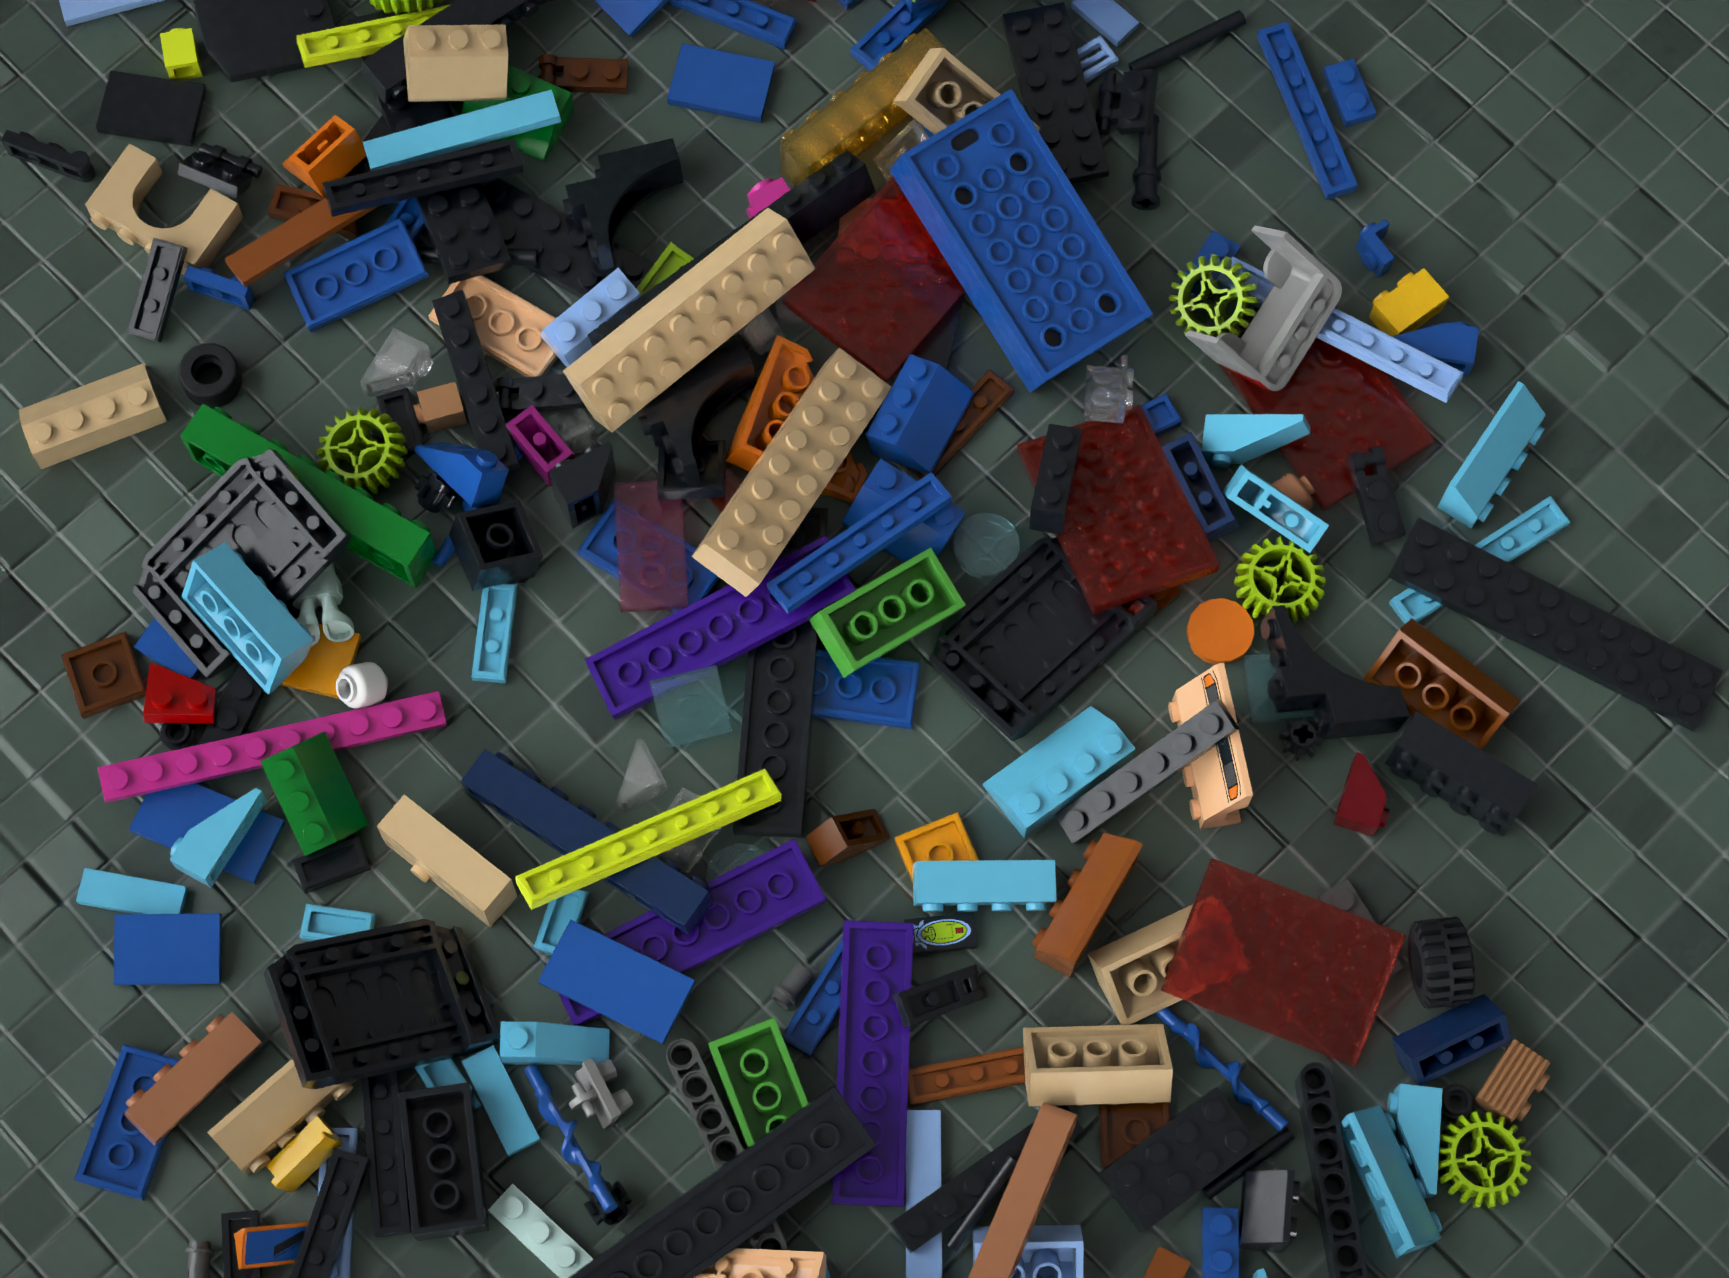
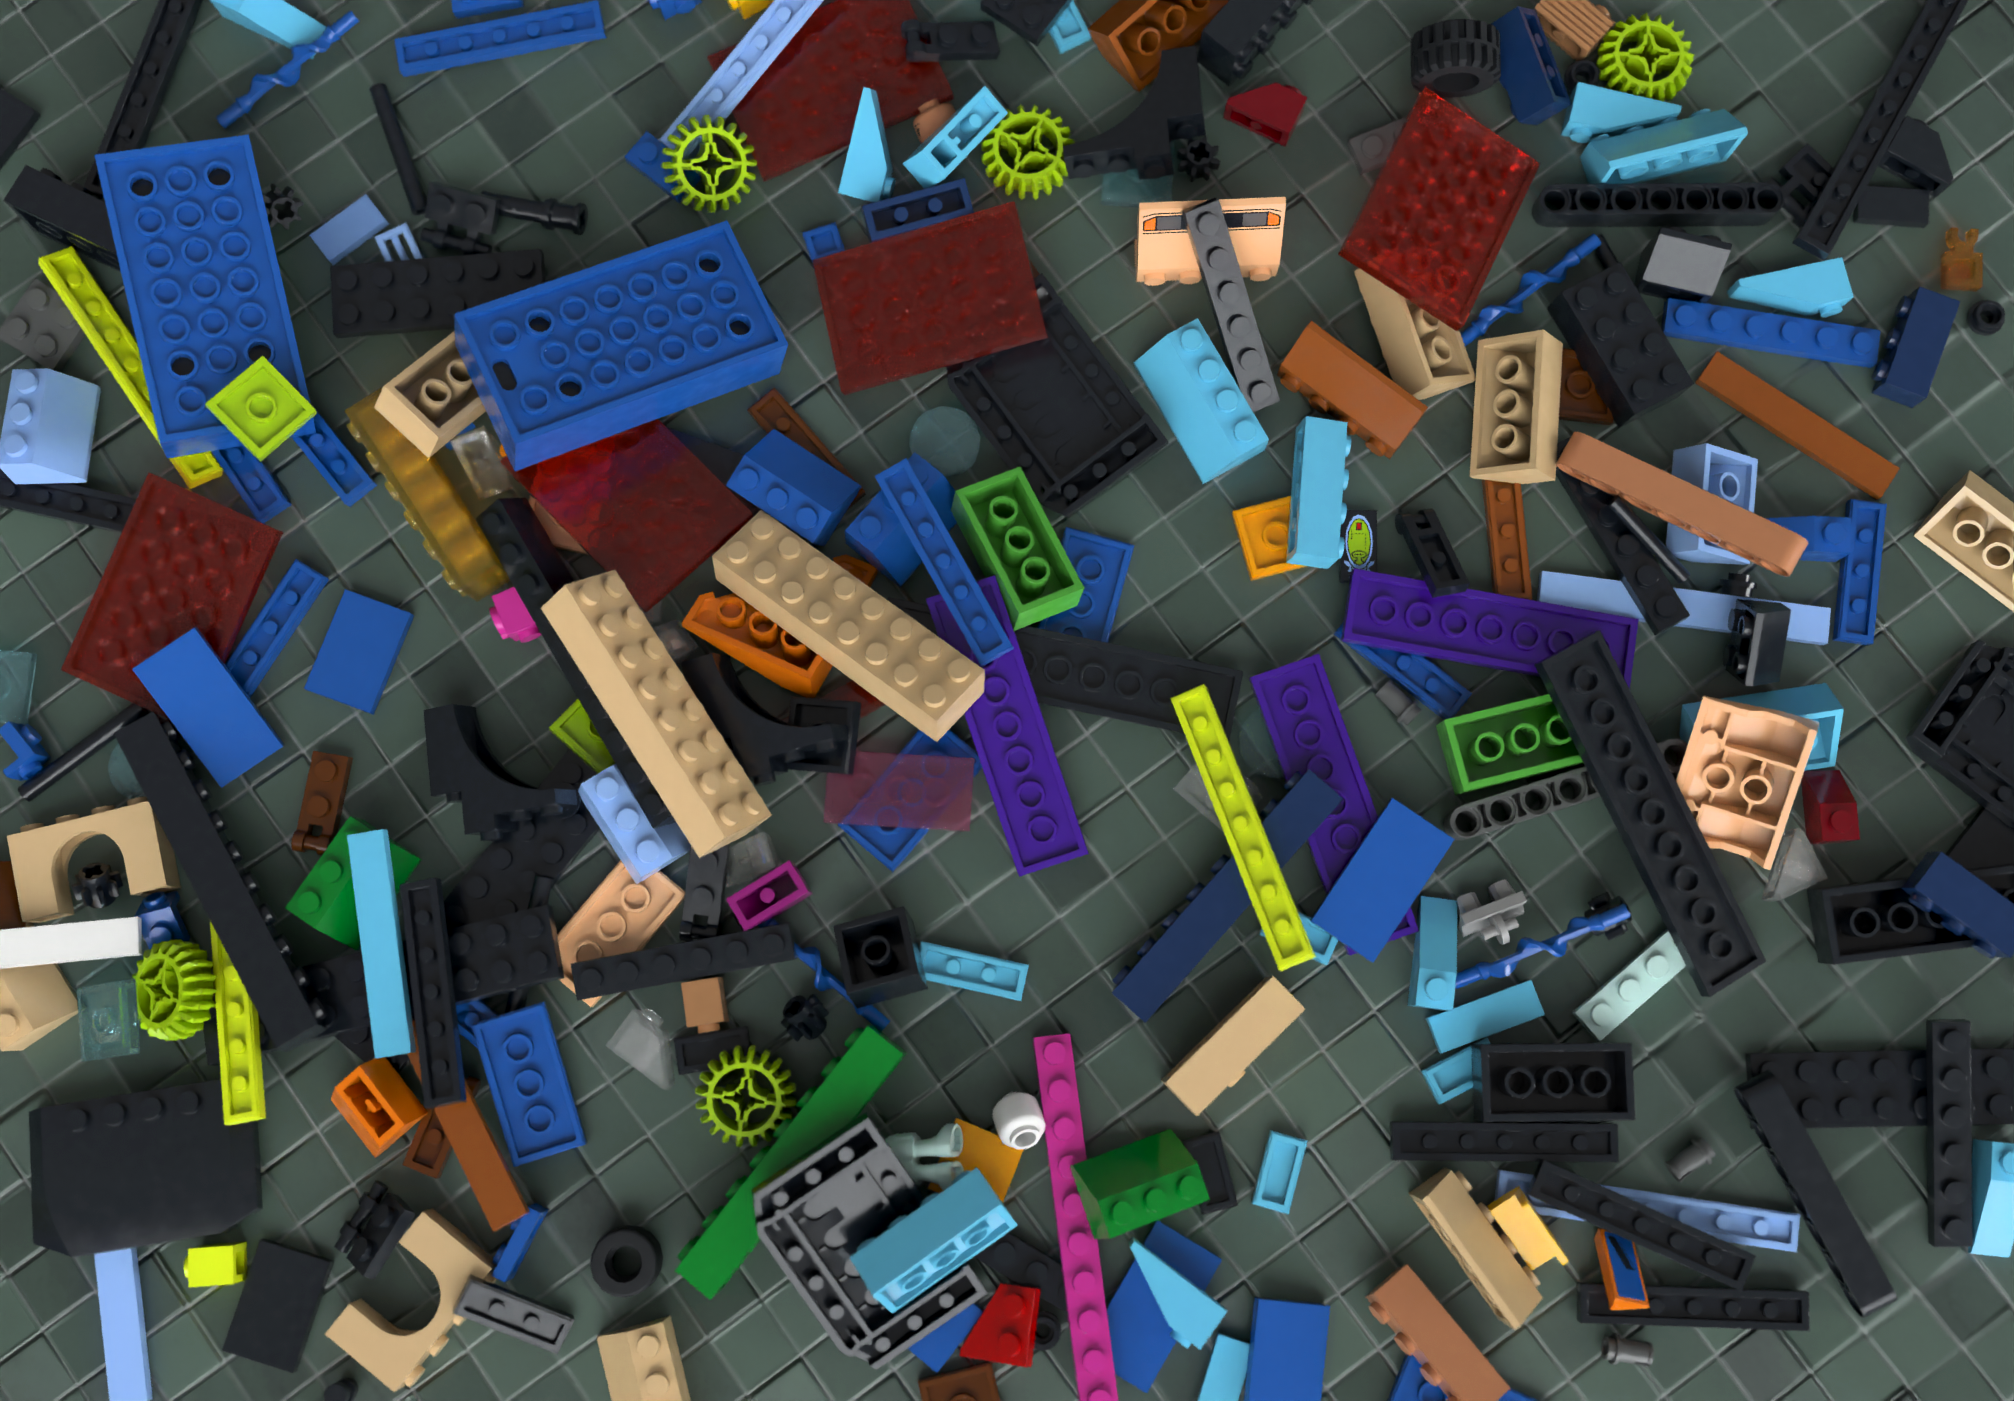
camera: 75 degrees left, 10 degrees up
black slope [263,919,500,1089] -> none
tan slope [403,25,508,102] -> none
blue slope [414,442,509,507] -> none
black slope [549,442,616,529] -> none
clear slope [616,739,668,813] -> none
clear light blue tile [649,665,732,748] -> none
reddish brown slope [805,809,890,867] -> none
black brick [1029,424,1082,535] -> none
clear bracket [1084,355,1134,423] -> none
light grey windscreen [1185,225,1342,391] -> none
orange tile [1186,598,1255,665] -> none

